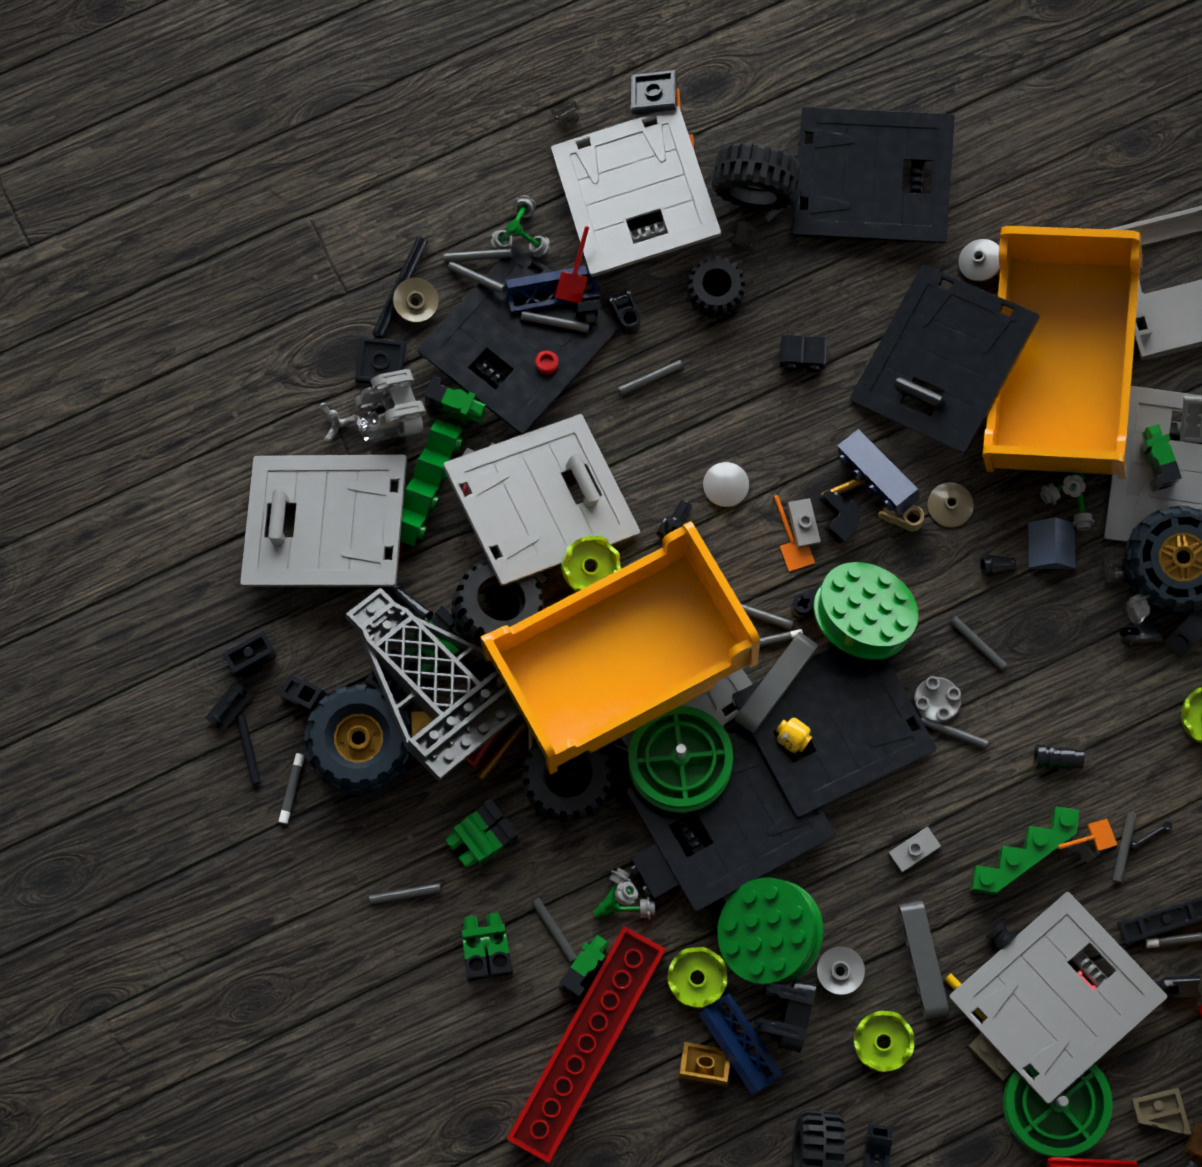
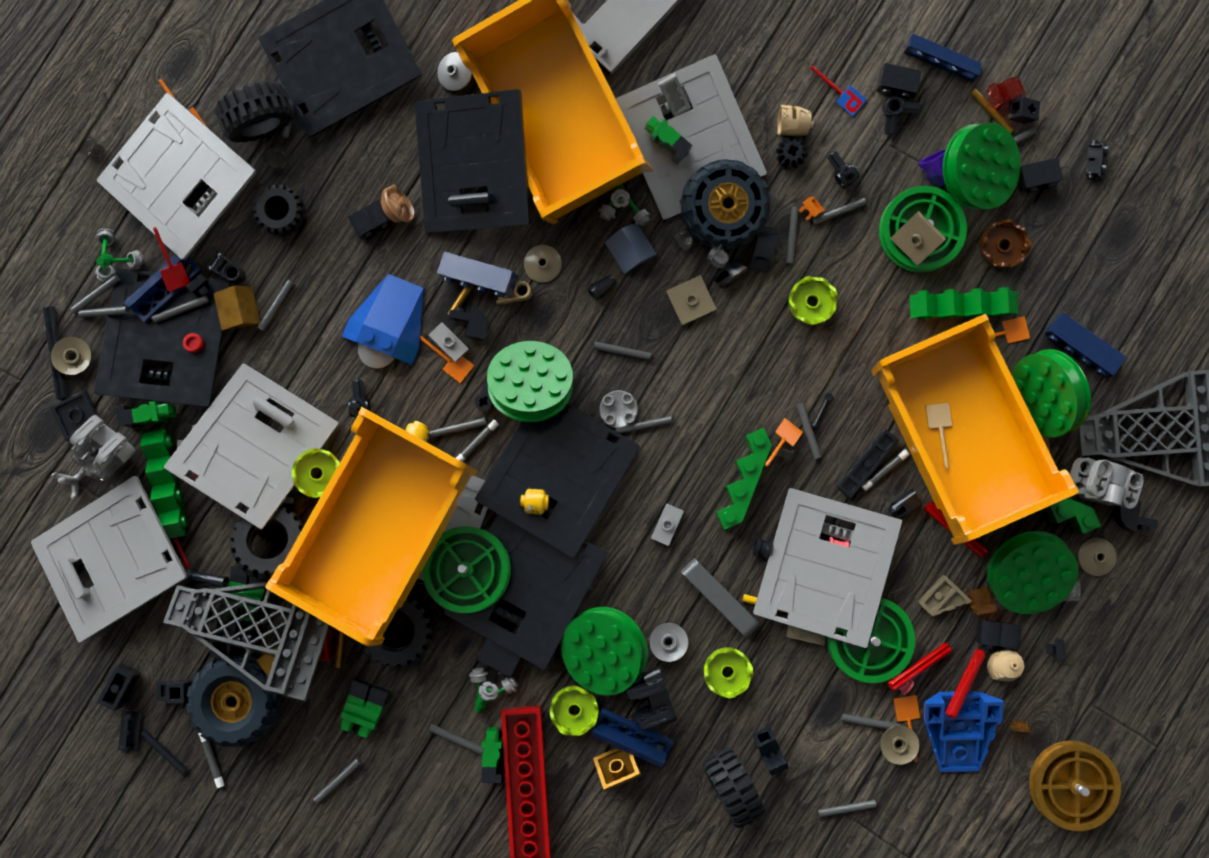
camera: 35 degrees left, 10 degrees up
green hips [462,913,513,981] -> none
tile [631,70,677,115] -> none
dark grey beam [734,632,819,734] -> none
black axle [1033,744,1085,770] -> none
none -> pearl gold slope [214,286,260,331]
none -> blue wedge [342,274,424,366]
none -> medium nougat piece [381,185,414,223]
none -> dark tan plate [666,275,717,326]

